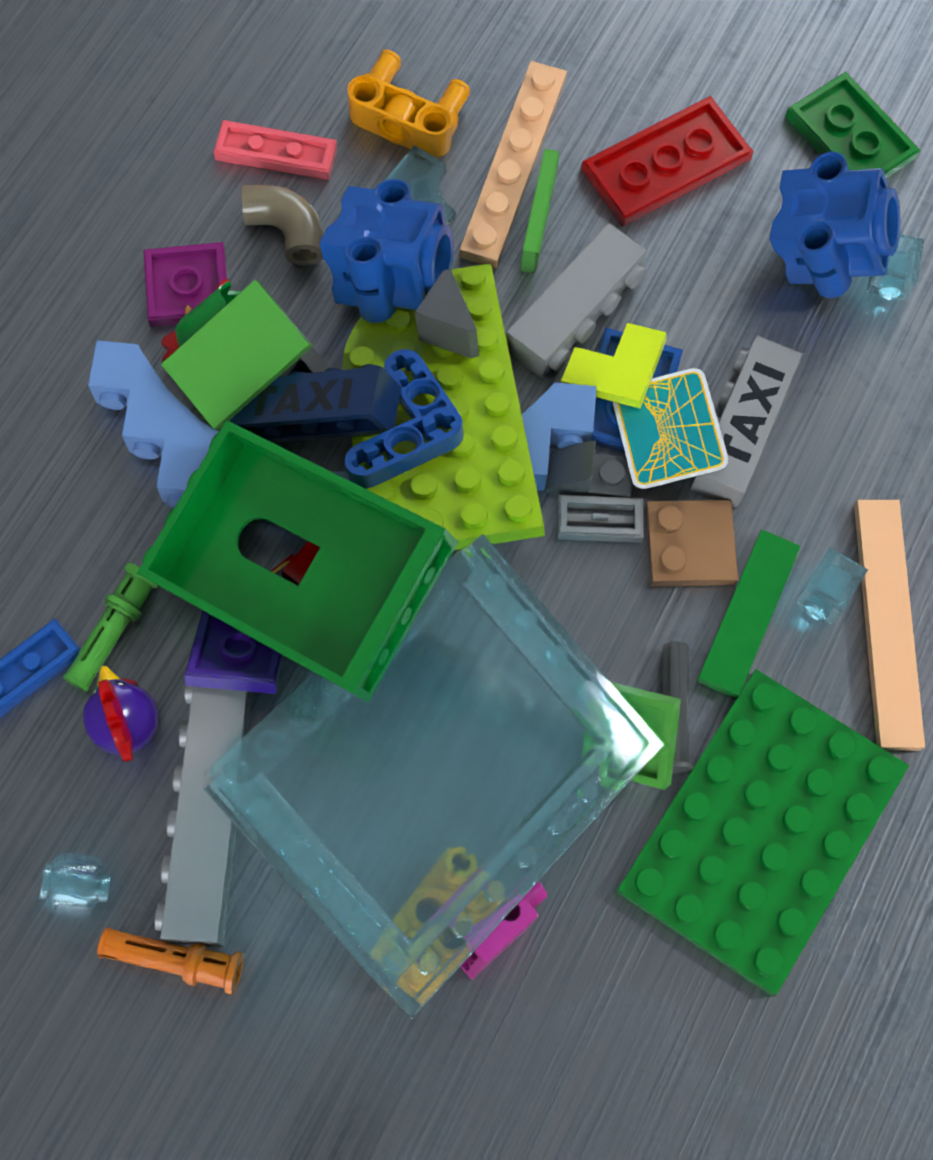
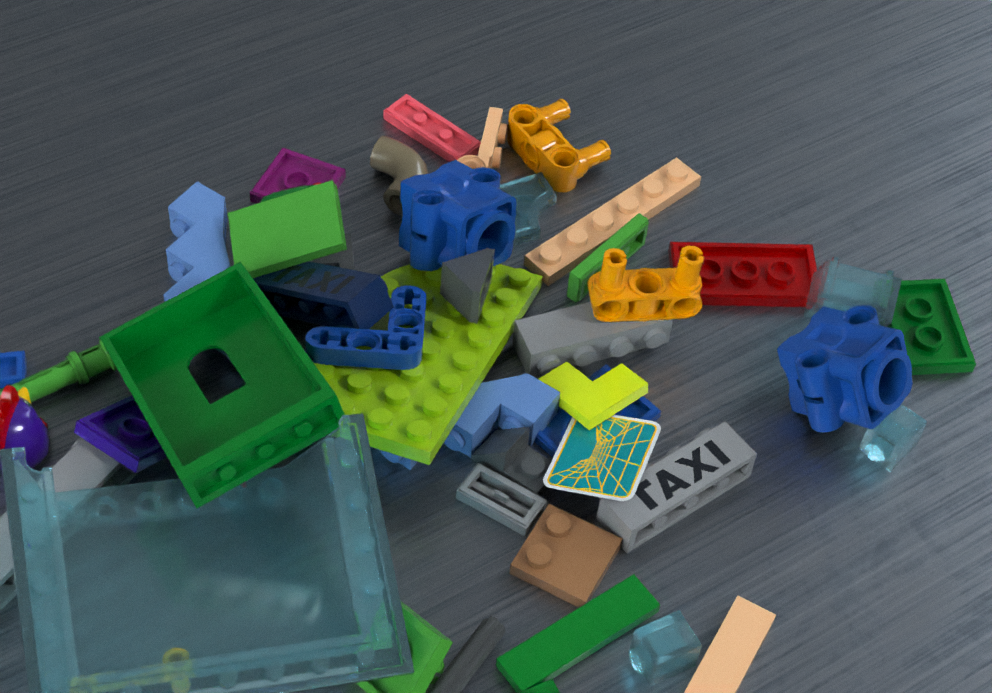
camera: 30 degrees right, 20 degrees down
none -> light nougat plate [457,107,508,169]
none -> light orange piece [587,246,704,322]
none -> clear light blue container [804,257,902,327]

